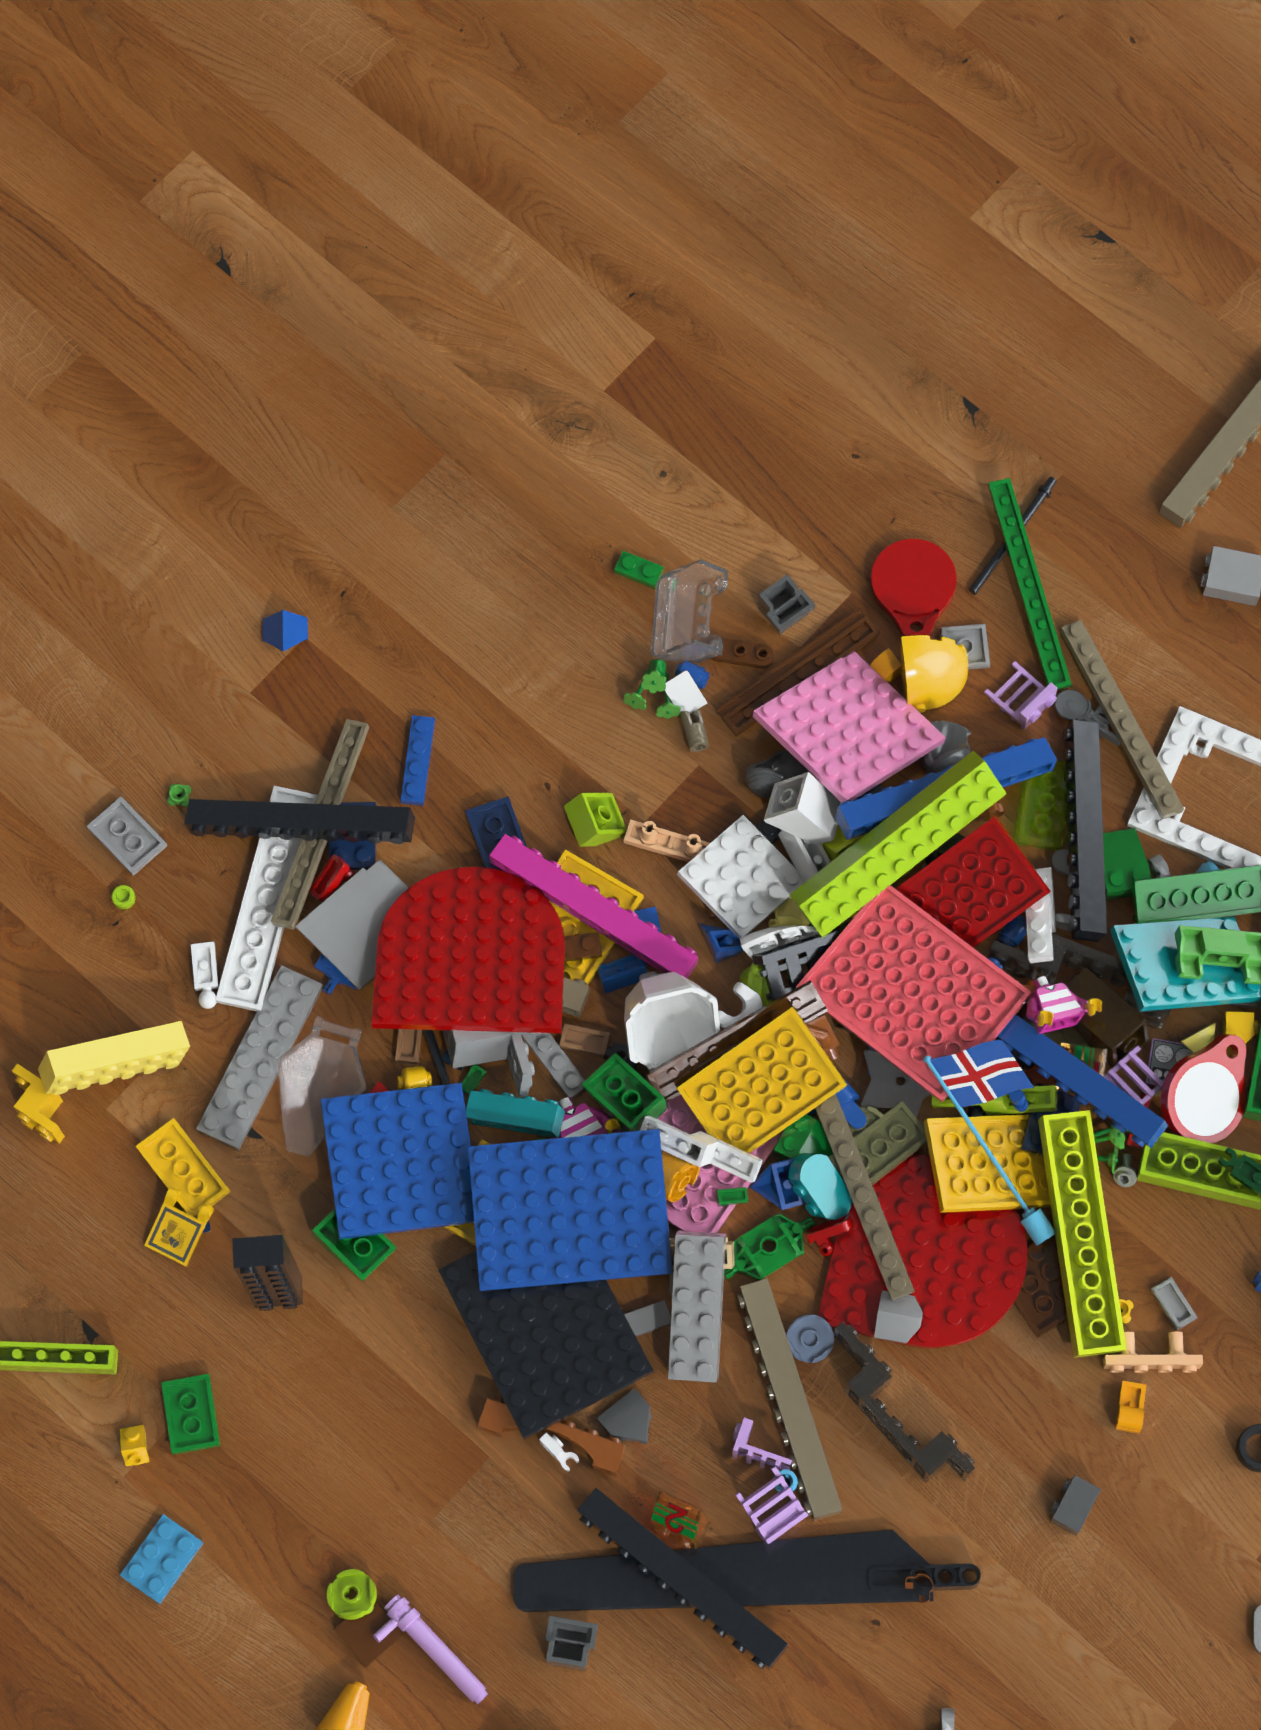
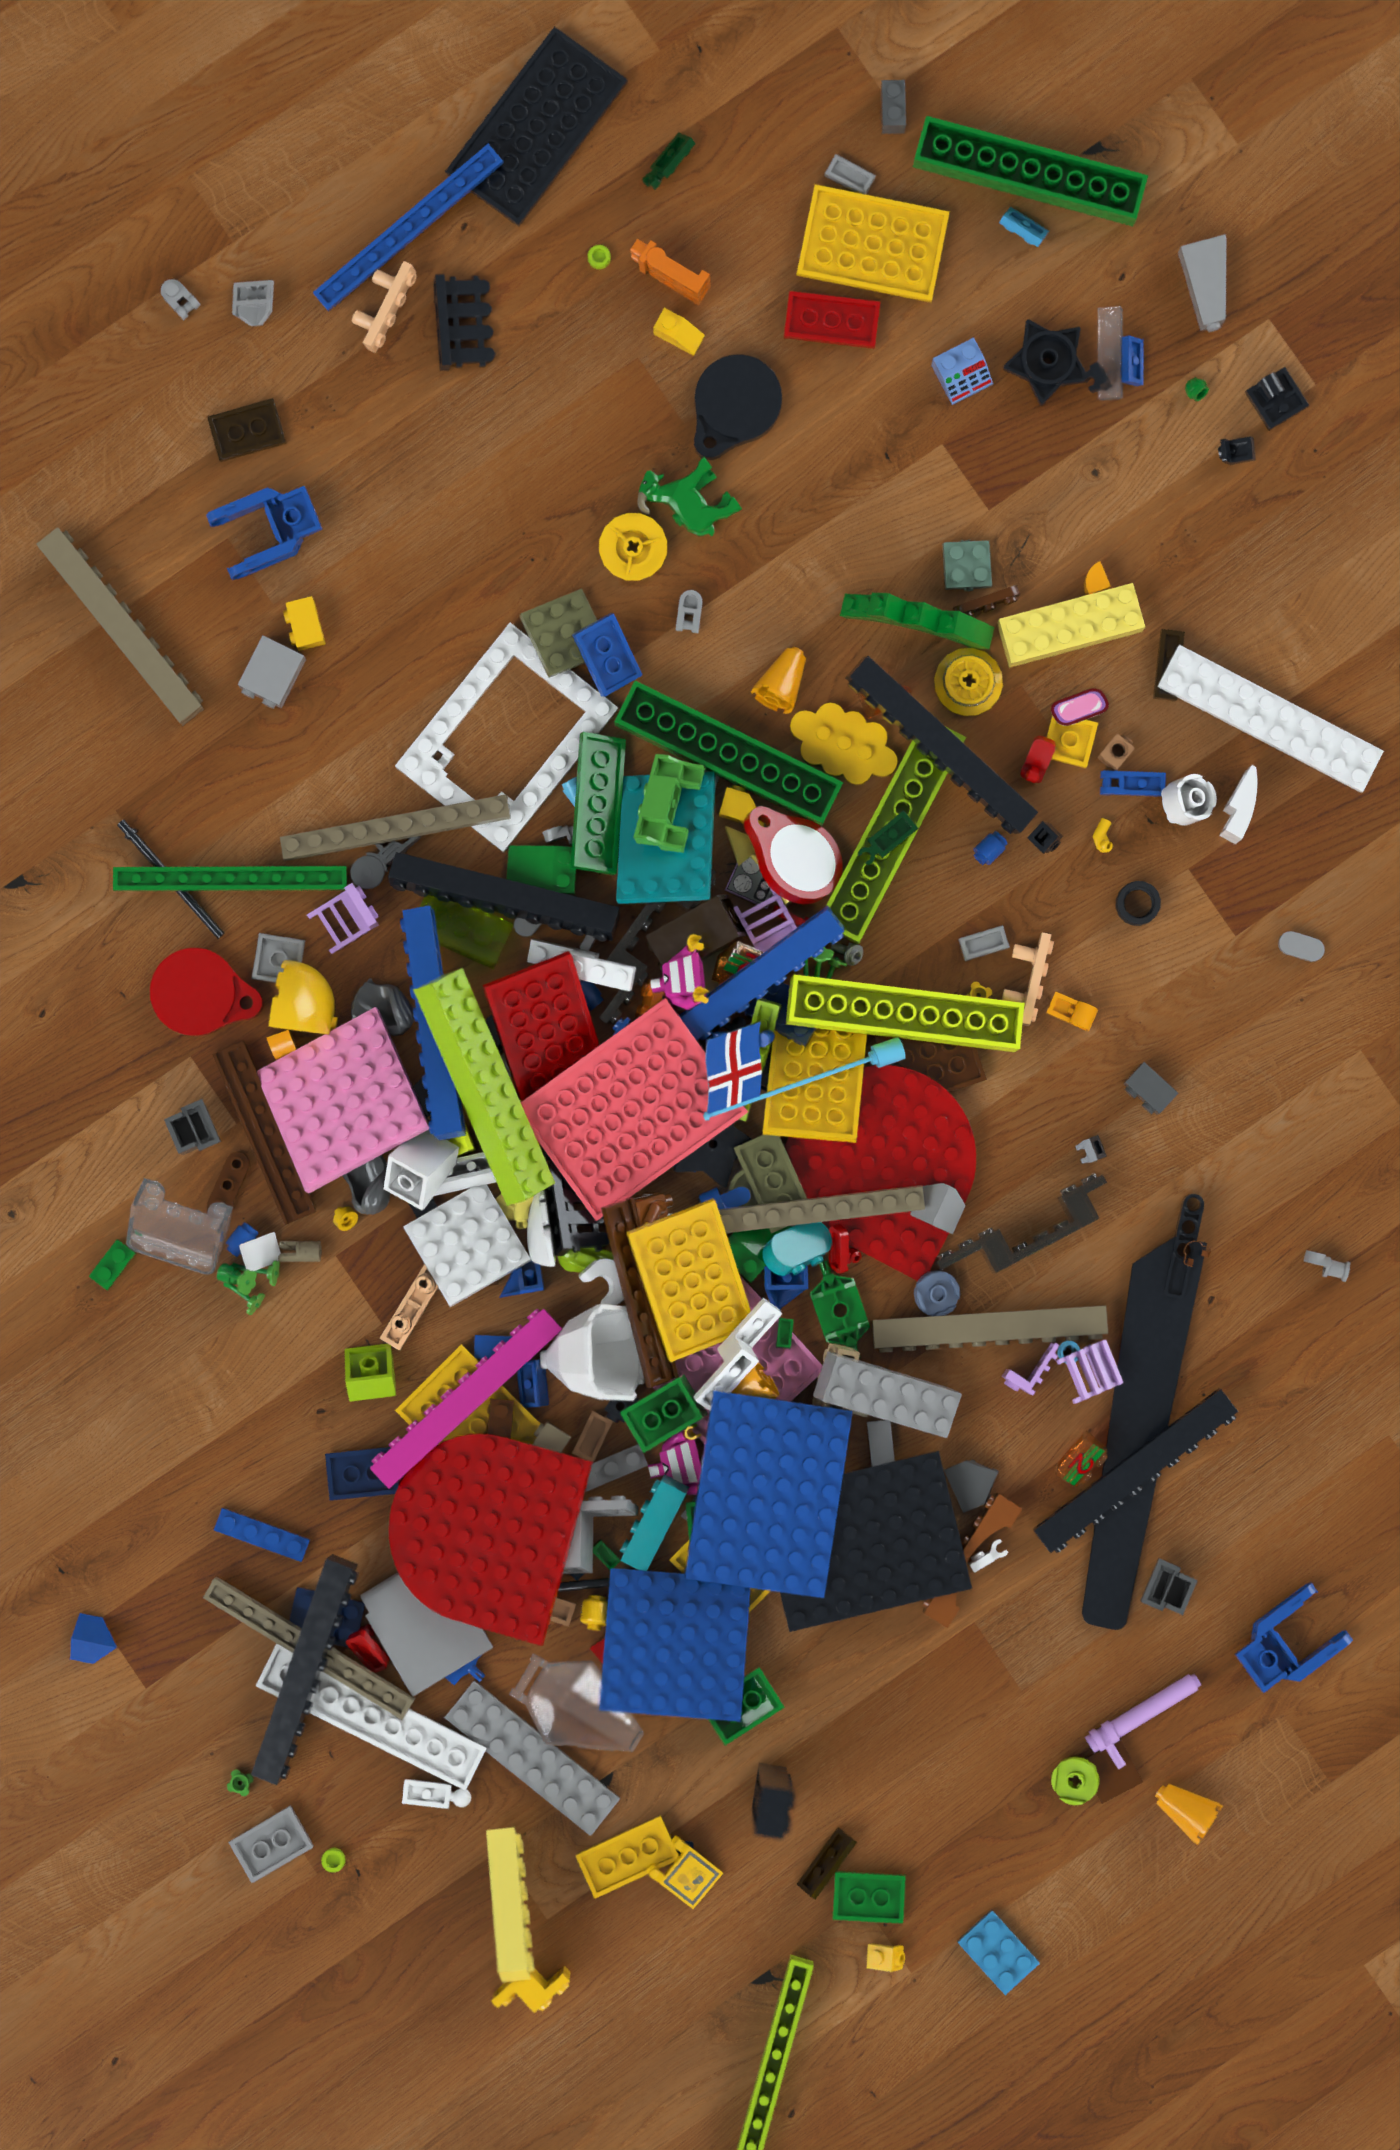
camera: 80 degrees left, 15 degrees up
none -> yellow tile [333,1207,358,1231]
none -> dark brown plate [797,1827,857,1900]
none -> tile [1075,1135,1107,1164]

